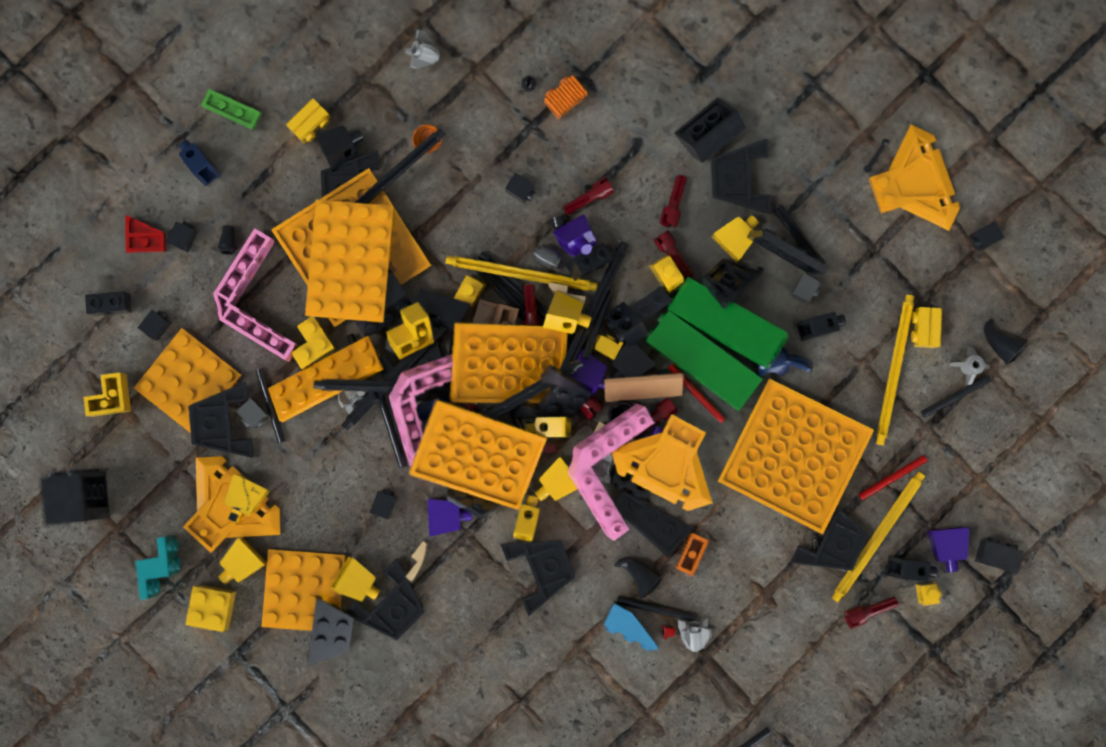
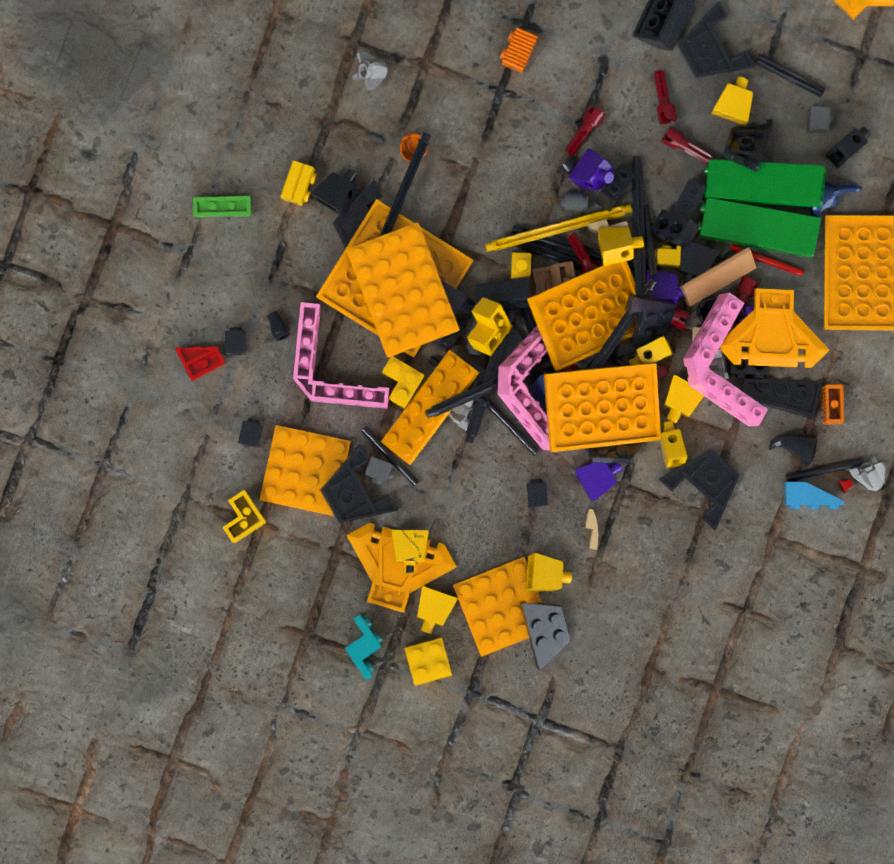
camera: 30 degrees left, 0 degrees up
black brick [40,469,110,526] -> none
black brick [85,291,132,316] -> none
dark blue torso [179,140,221,186] -> none
black wing [346,558,425,641] -> none
black brick [505,173,536,204] -> none
black hinge [521,76,536,92] -> none
yellow torso [649,255,684,296] -> none
black plate [747,229,828,274] -> none

